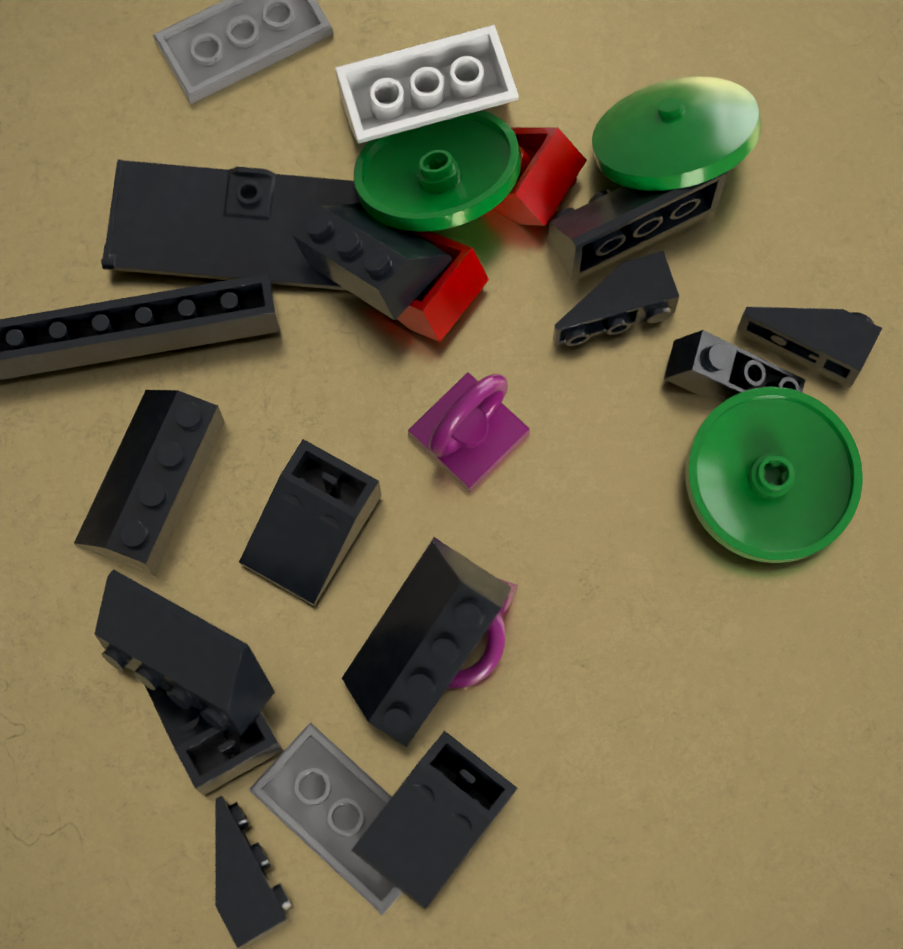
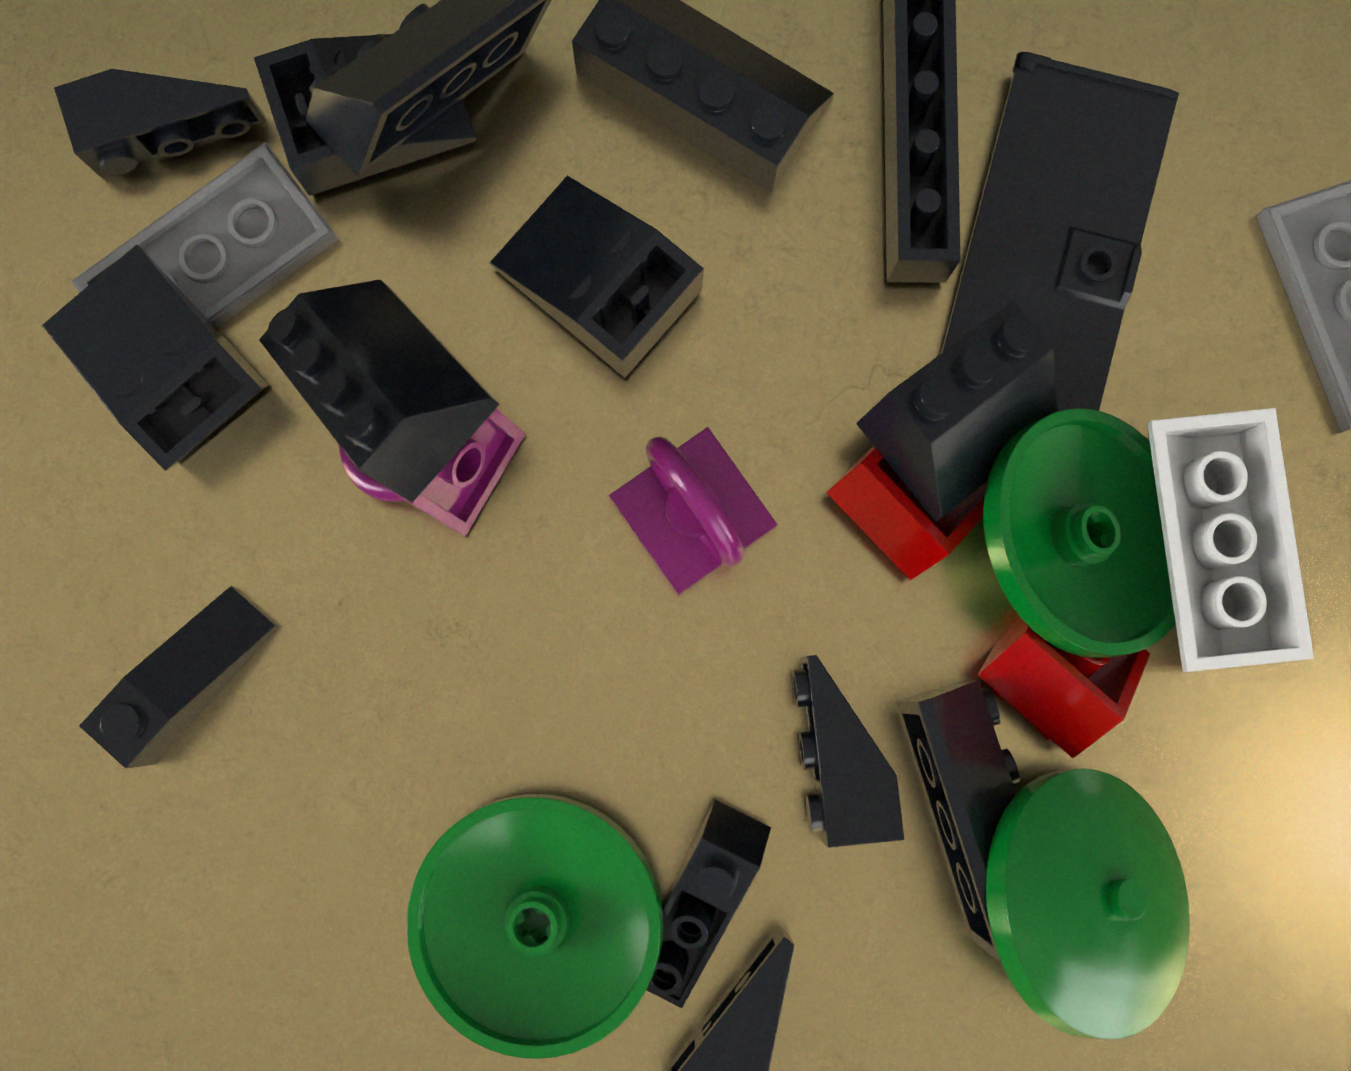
camera: 95 degrees right, 10 degrees up
none -> black slope [79,586,279,769]

